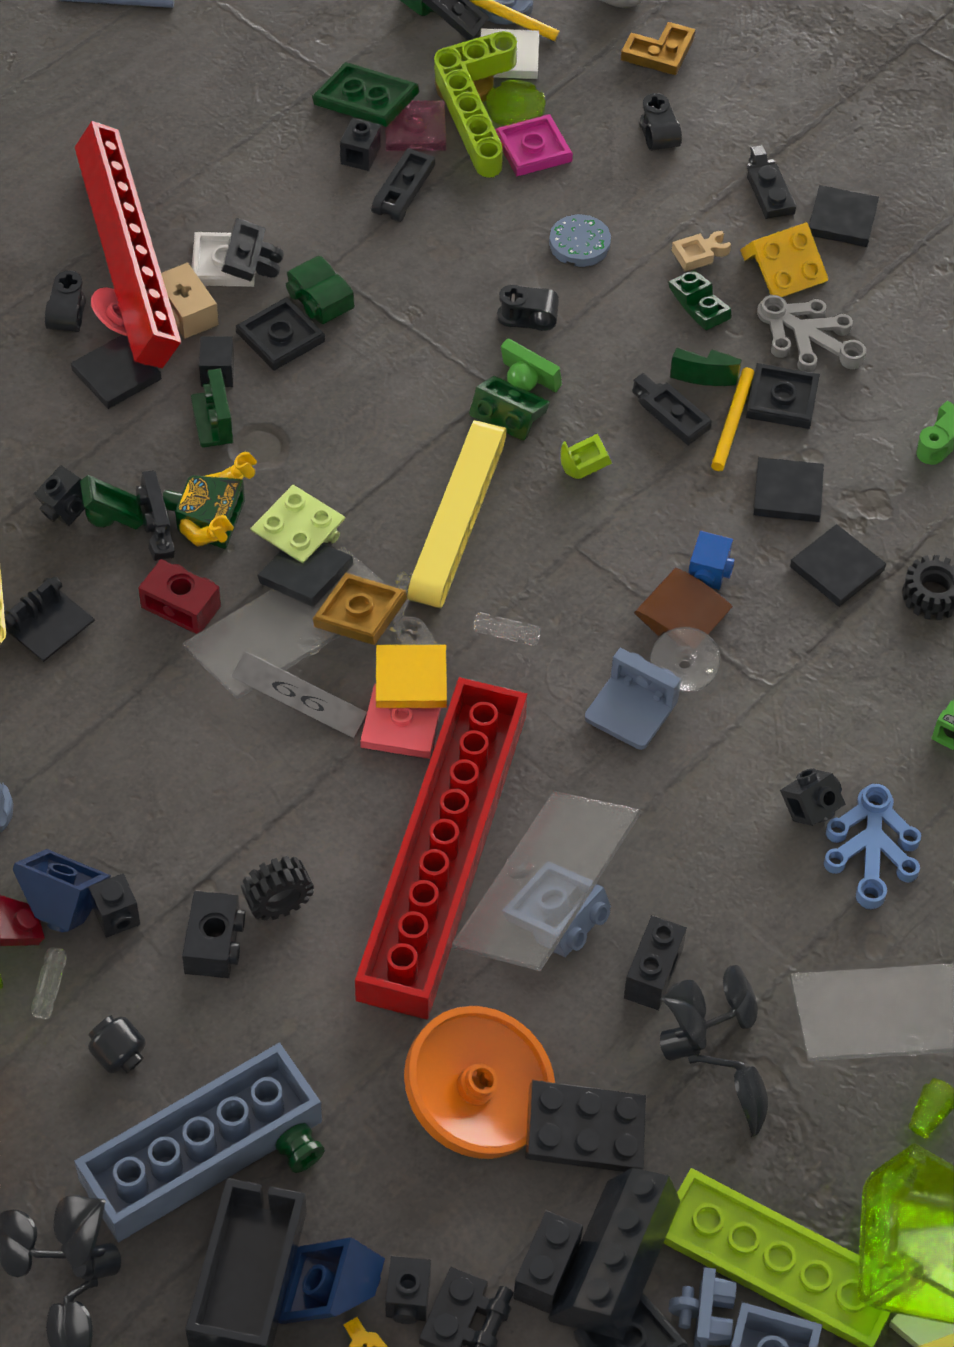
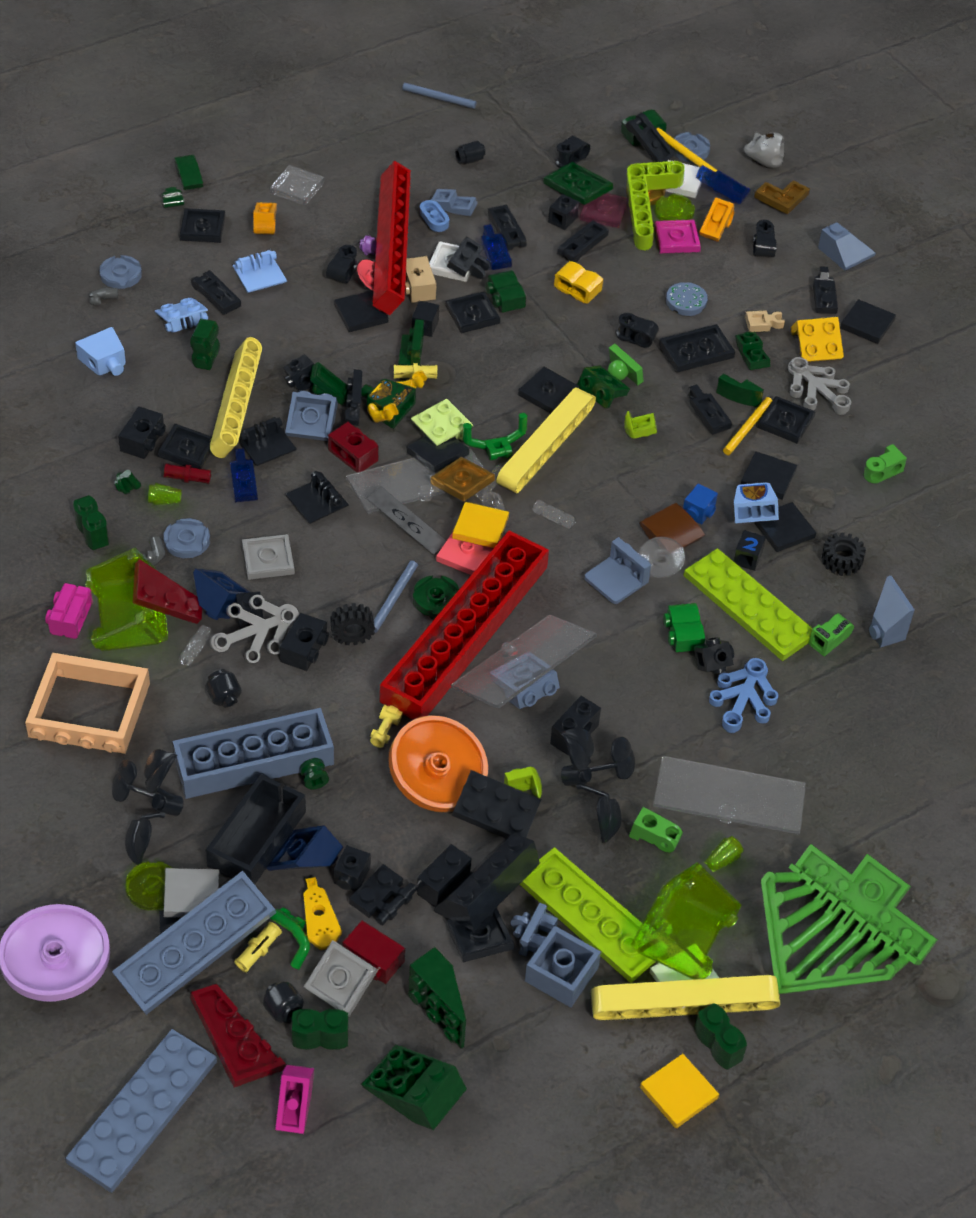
camera: 15 degrees right, 5 degrees down
none -> light grey plant [210,595,299,664]
none -> clear blue hinge [230,448,258,503]
none -> light grey tile [242,534,295,580]
none -> sand blue plate [285,391,338,441]
none -> black hinge [286,471,349,524]
none -> medium lavender plate [360,236,377,256]
none -> light yellow bar [370,705,403,748]
none -> sand blue bar [374,560,418,633]
none -> light yellow pin [394,363,437,379]
none -> dark green plate [413,575,459,620]
none -> medium blue plate [420,200,449,232]
none -> sand blue slope [431,189,477,216]
none -> black brick [455,140,486,165]
none -> green piece [463,413,527,461]
none -> clear blue hinge [481,224,512,270]
none -> black plate [488,204,527,251]
none -> lime plate [504,767,542,798]
none -> black plate [518,366,579,414]
none -> yellow brick [554,261,603,304]
none -> black piece [555,135,591,168]
none -> bright green leg [629,807,683,853]
none -> black plate [659,324,735,373]
none -> green brick [663,603,705,652]
none -> lime plate [684,548,813,661]
none -> clear blue hinge [696,165,751,204]
none -> light orange plate [700,197,734,242]
none -> black brick [733,530,766,571]
none -> light blue torso [734,481,779,523]
none -> sand blue slope [818,222,875,271]

